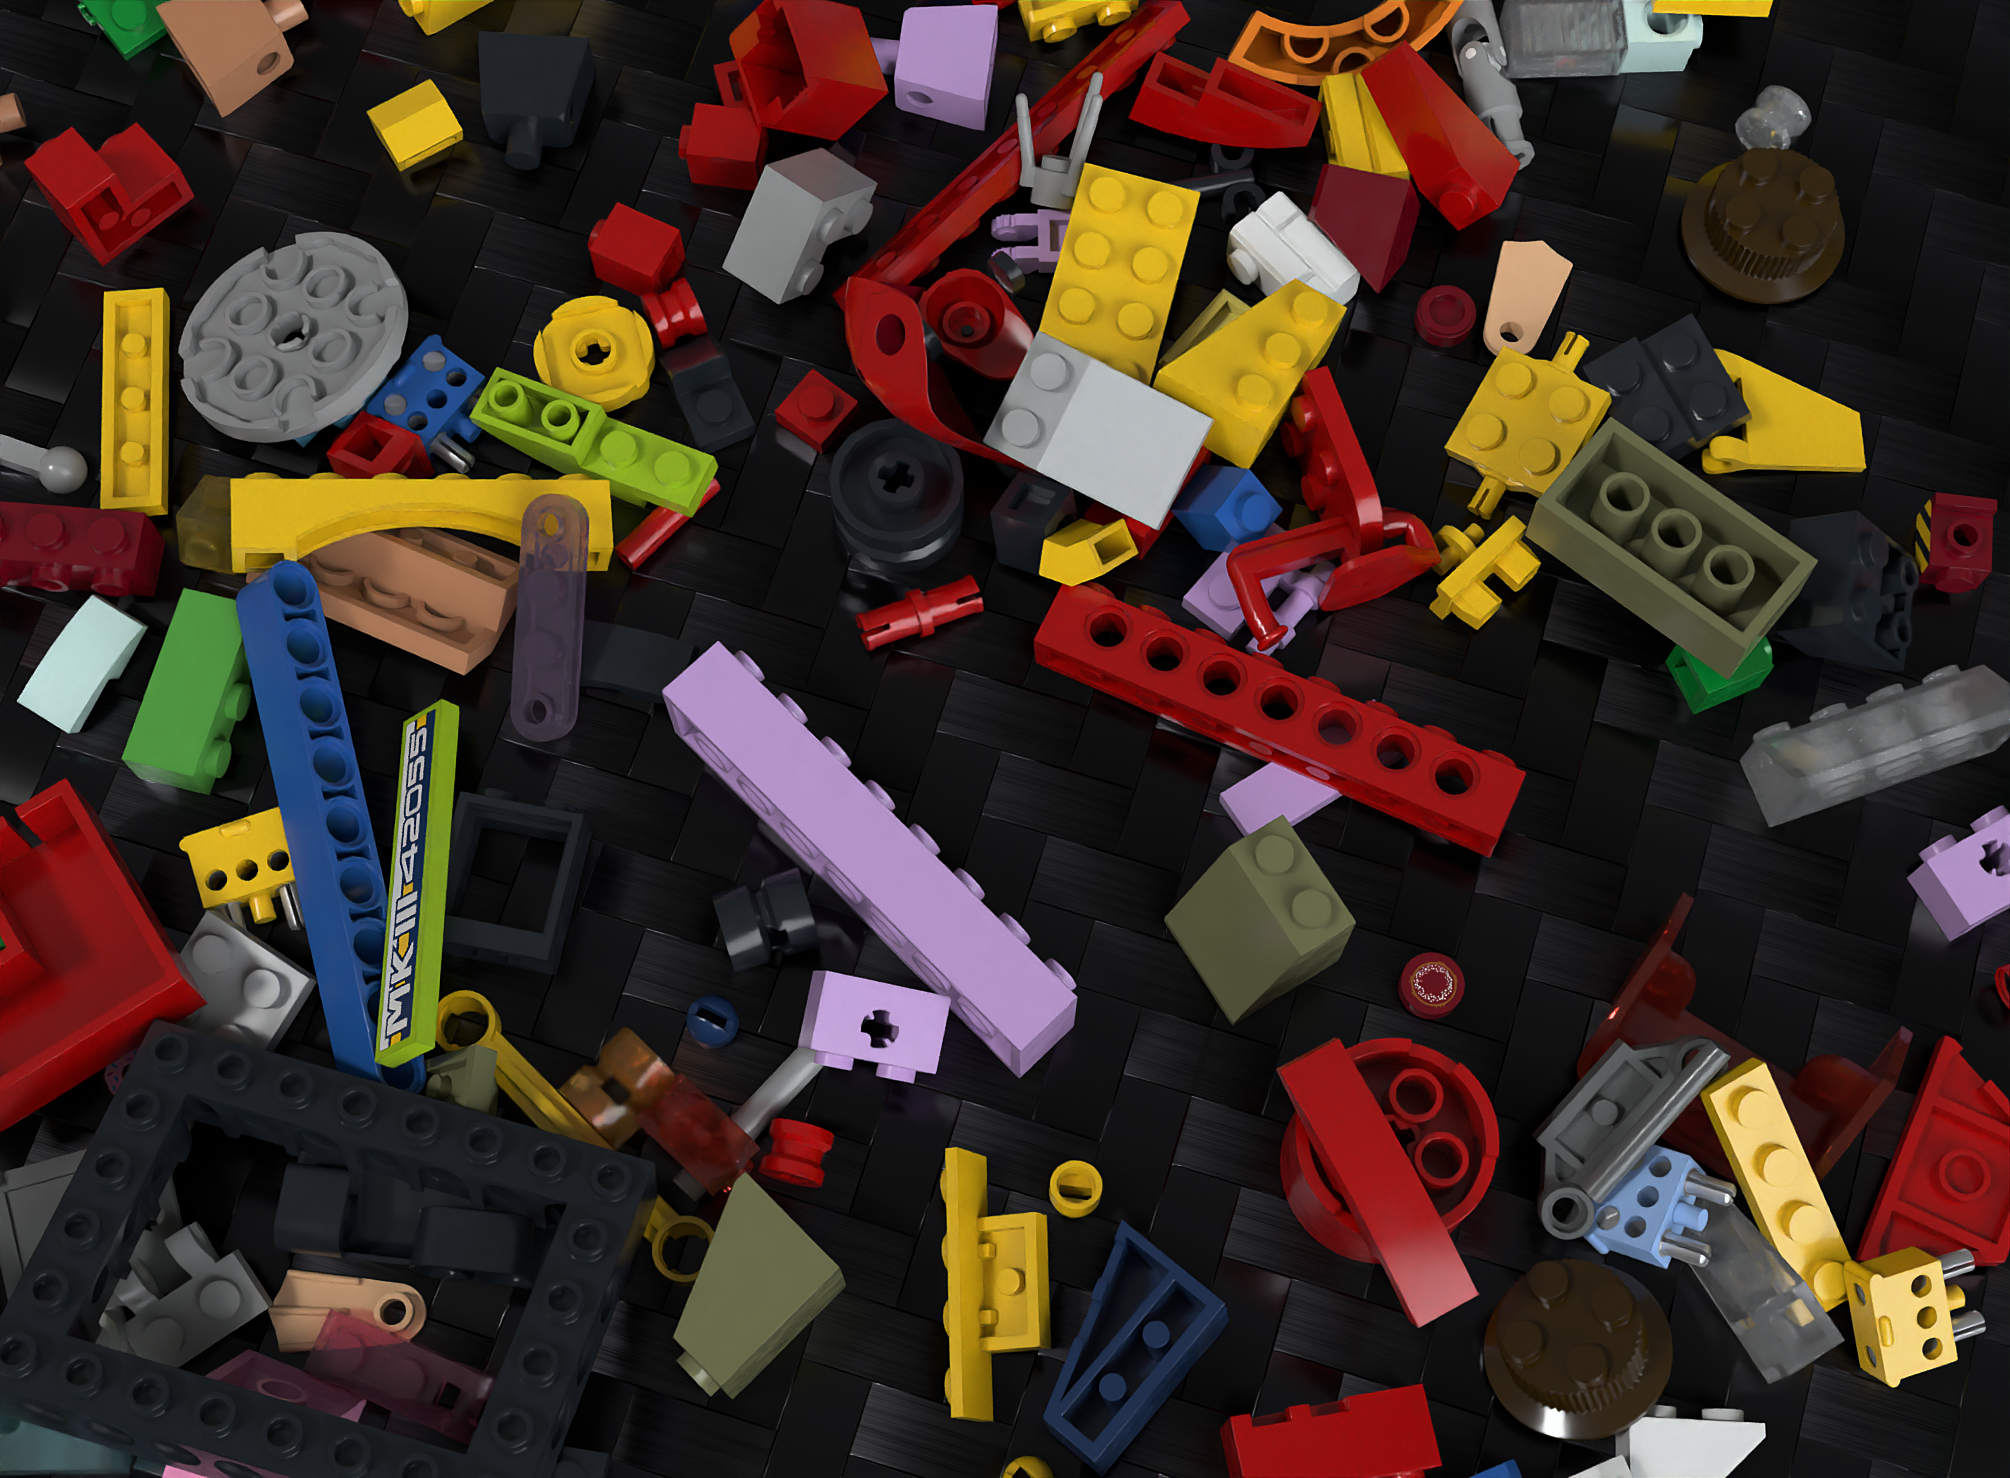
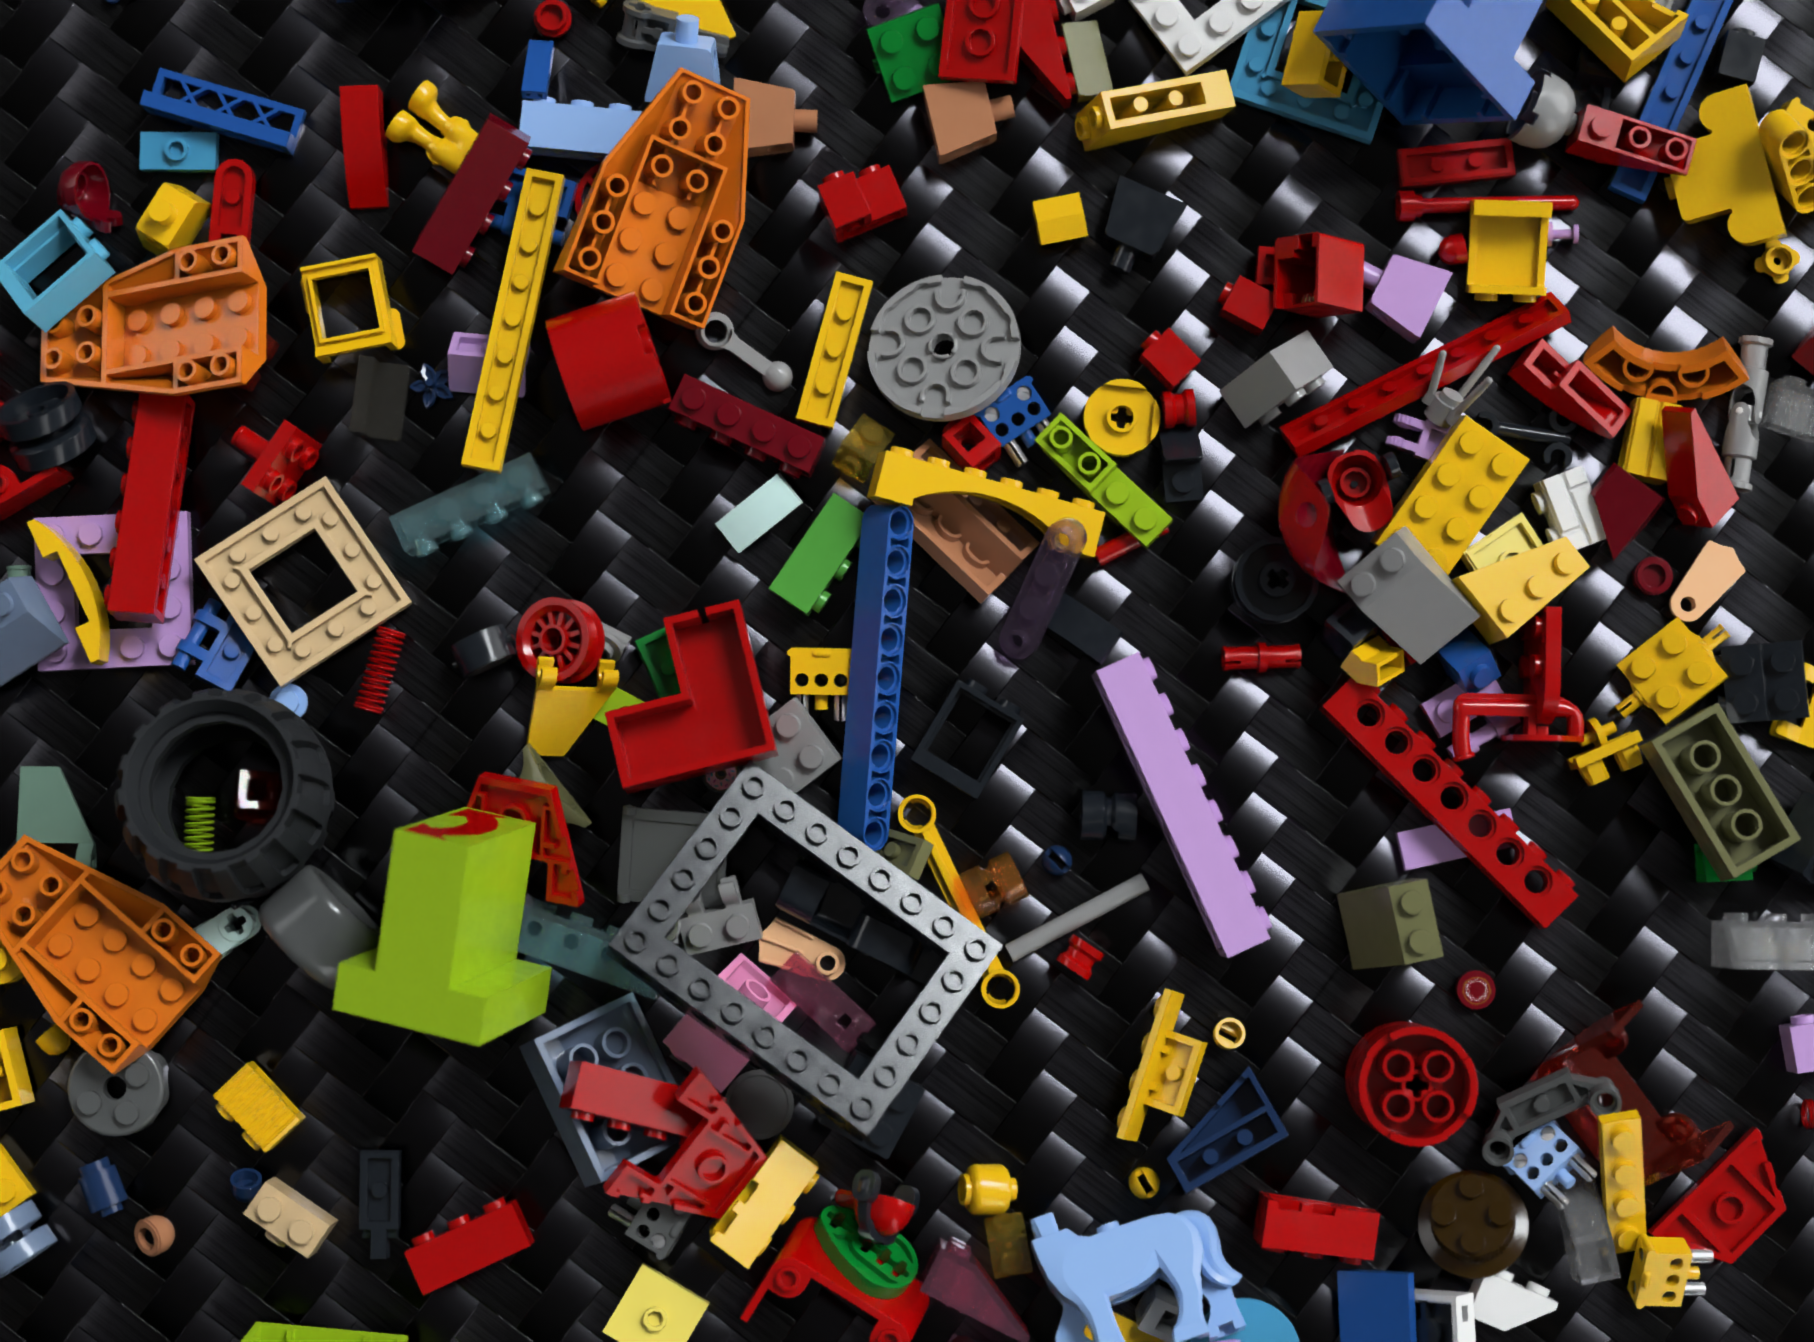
camera: 20 degrees right, 15 degrees up
tile [375,699,460,1068] -> none
clear red hips [634,1072,760,1196] -> none
olive slope [673,1172,846,1400] -> none
red plate [775,368,860,454] -> none
lavender brick [798,971,951,1083] -> none
red slope [1276,1037,1479,1328] -> none
dark grey bar [1580,1038,1732,1203] -> none

